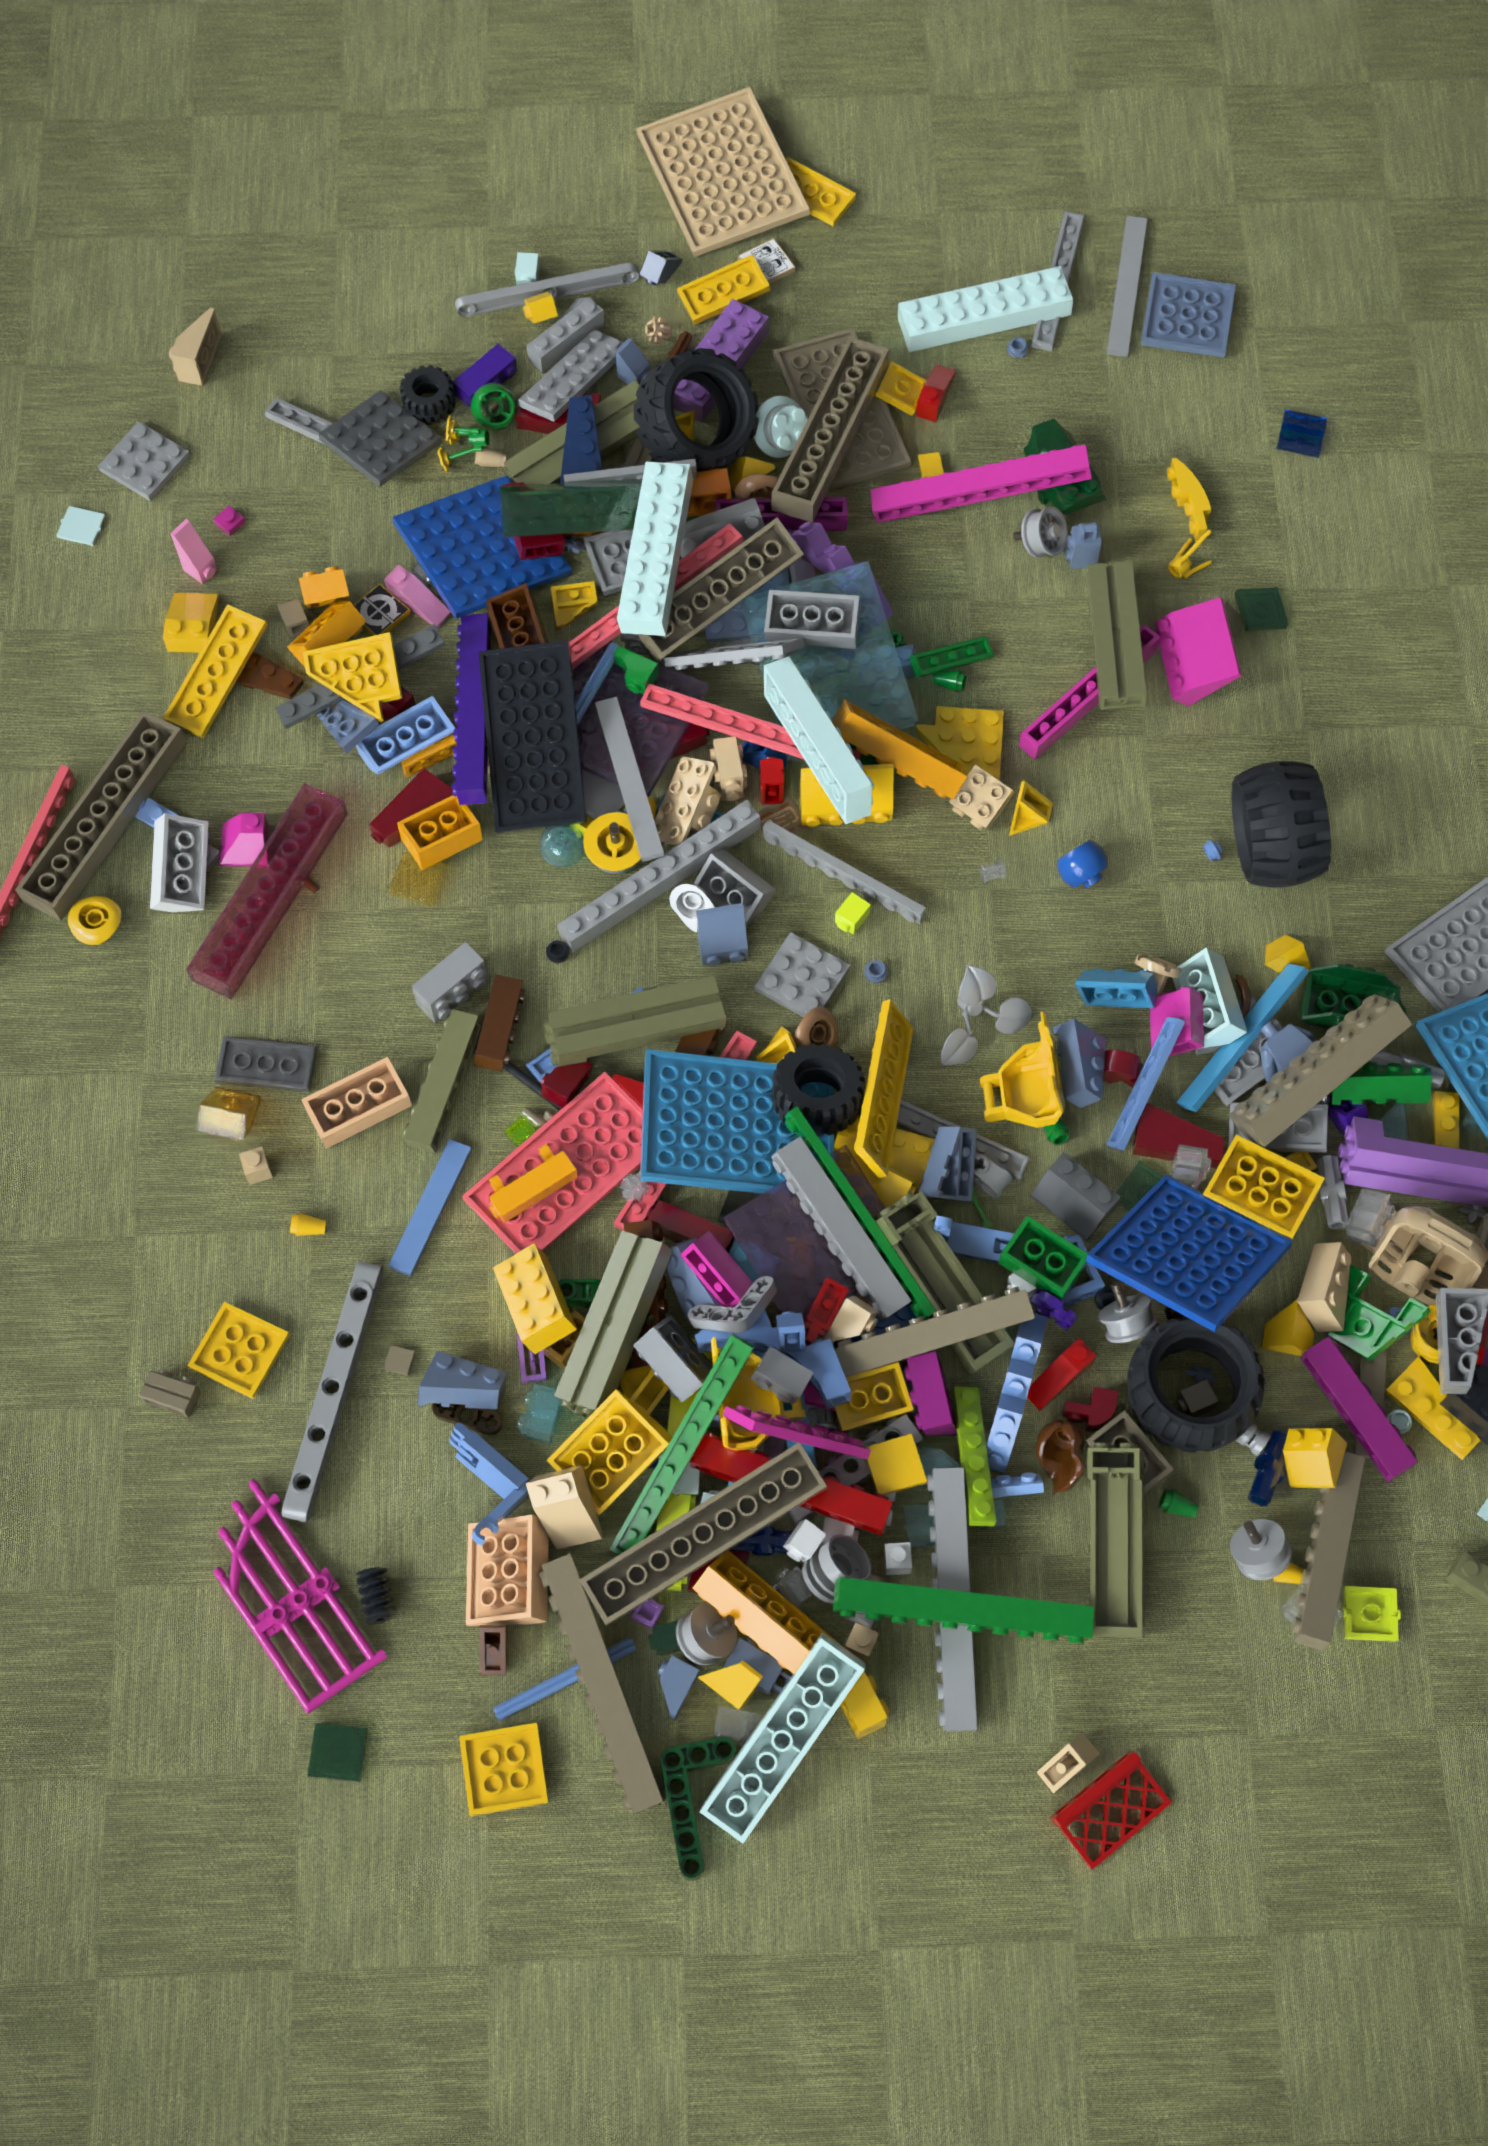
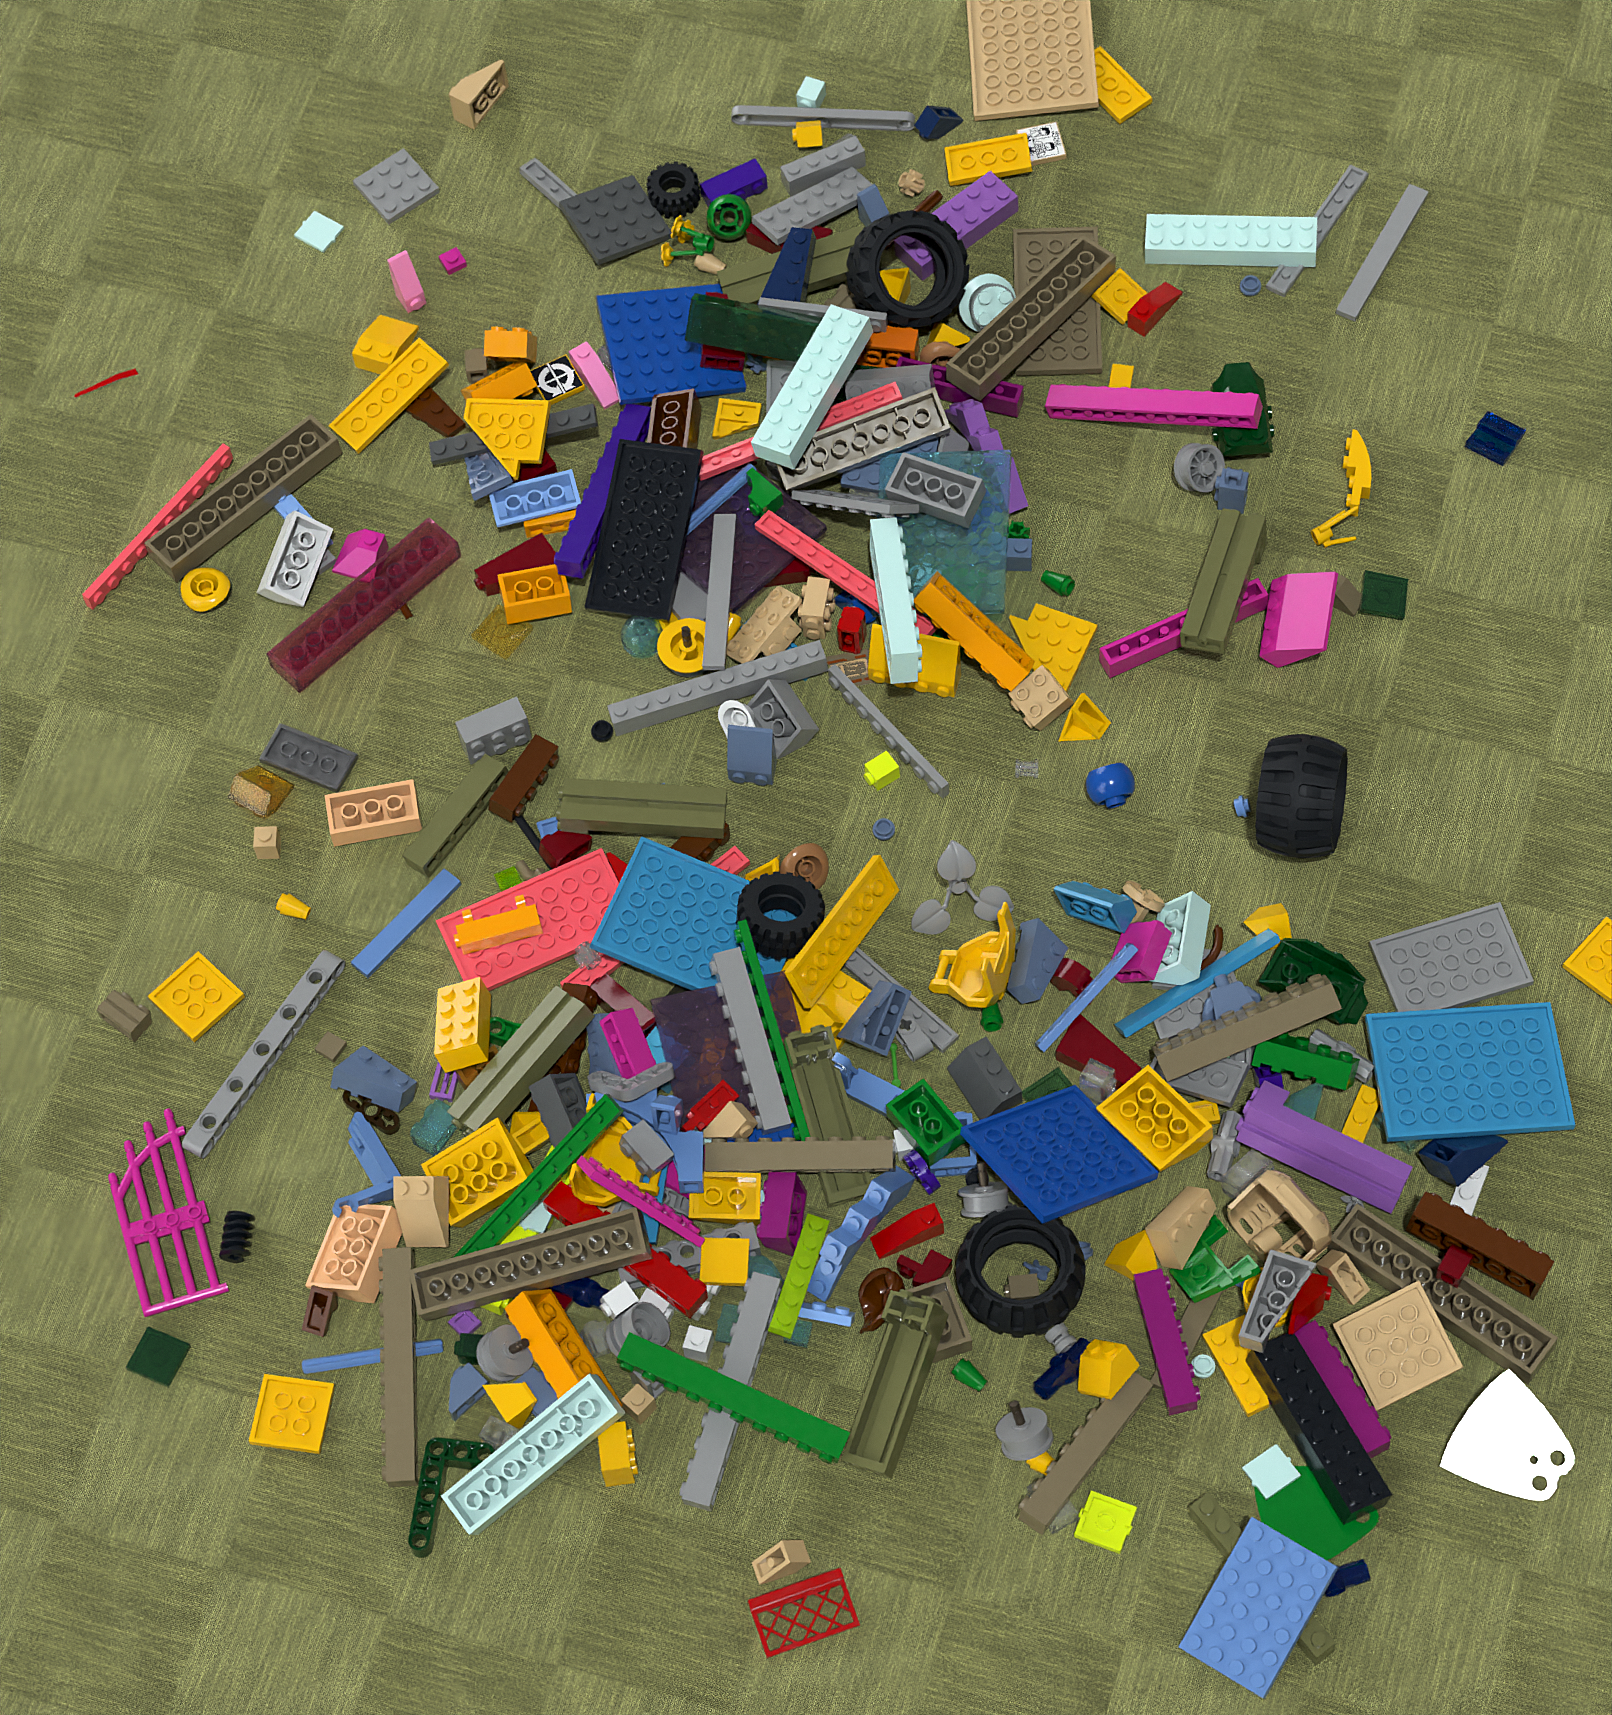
camera: 25 degrees right, 5 degrees down
light grey plate [754,932,850,1017] -> none
green tile [909,636,994,678] -> none
sand blue plate [1141,272,1236,358] -> none

